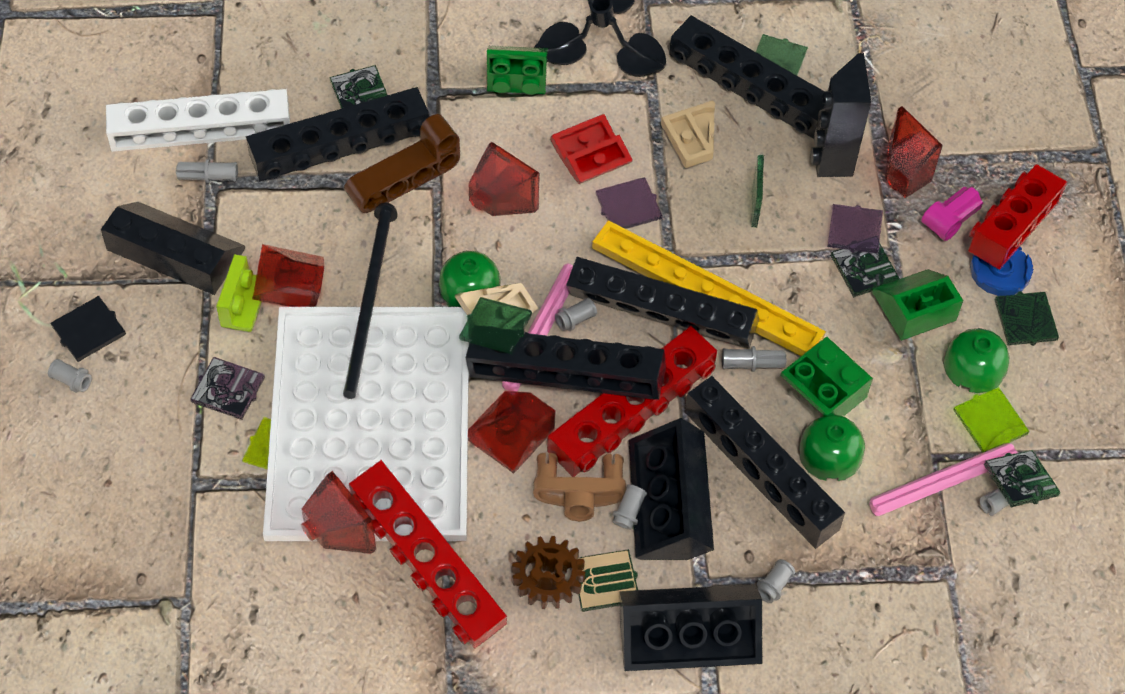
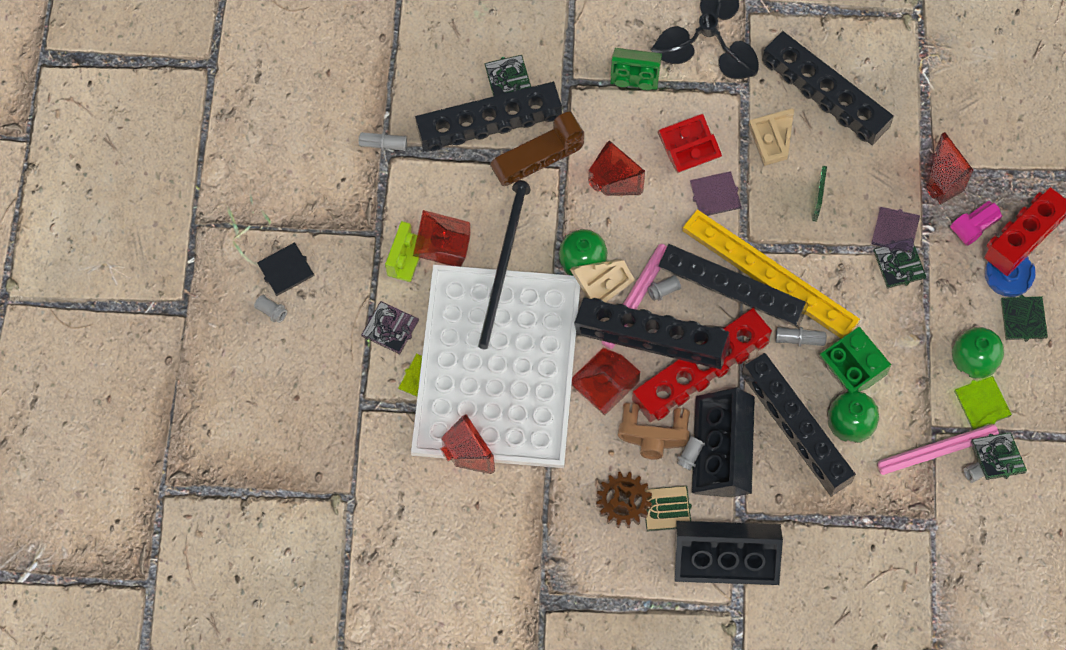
camera: 10 degrees right, 10 degrees up
black slope [101,202,245,295] -> none
white brick [106,89,290,152] -> none
red brick [348,460,507,649] -> none
clear green piece [459,297,532,354] -> none
clear green piece [756,34,808,76] -> none
light grey pin [757,559,795,603] -> none
black slope [810,53,871,177] -> none
green slope [872,269,964,341] -> none

